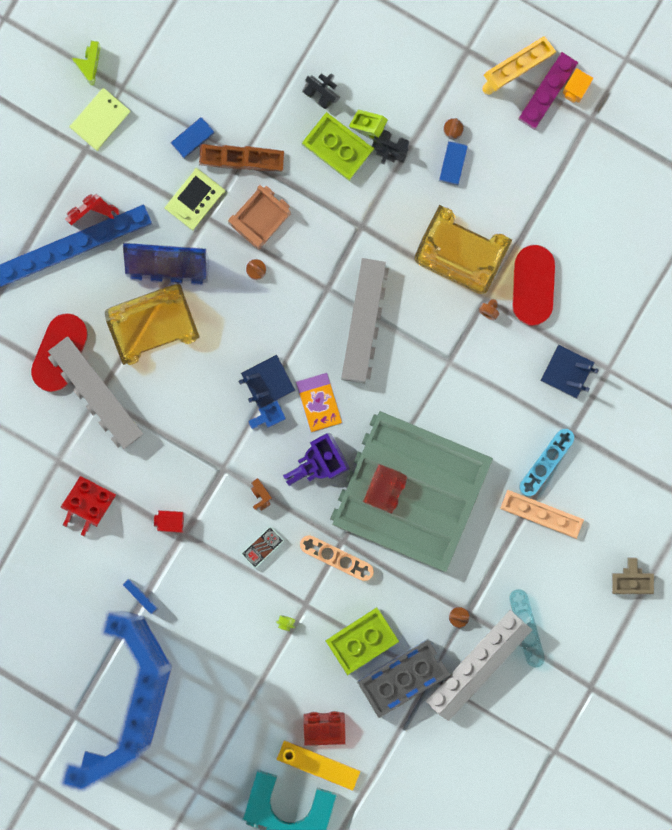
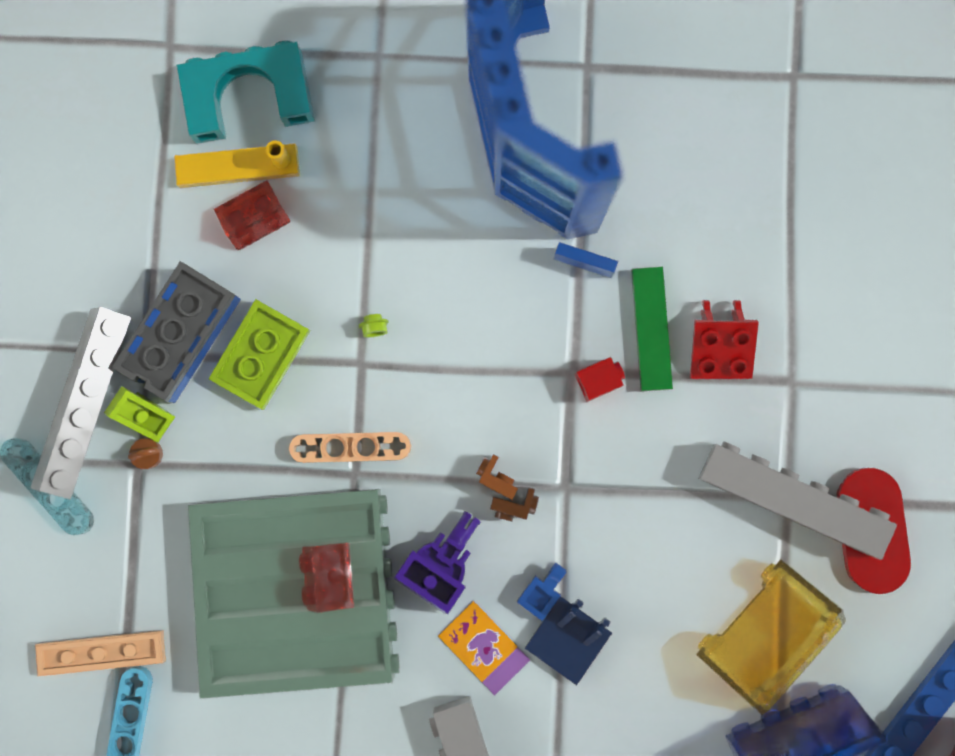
camera: 160 degrees right, 0 degrees up
tile [241,526,284,569] -> none
none -> lime slope [104,386,175,442]
none -> reddish brown bracket [490,487,539,522]
none -> green tile [631,267,673,392]

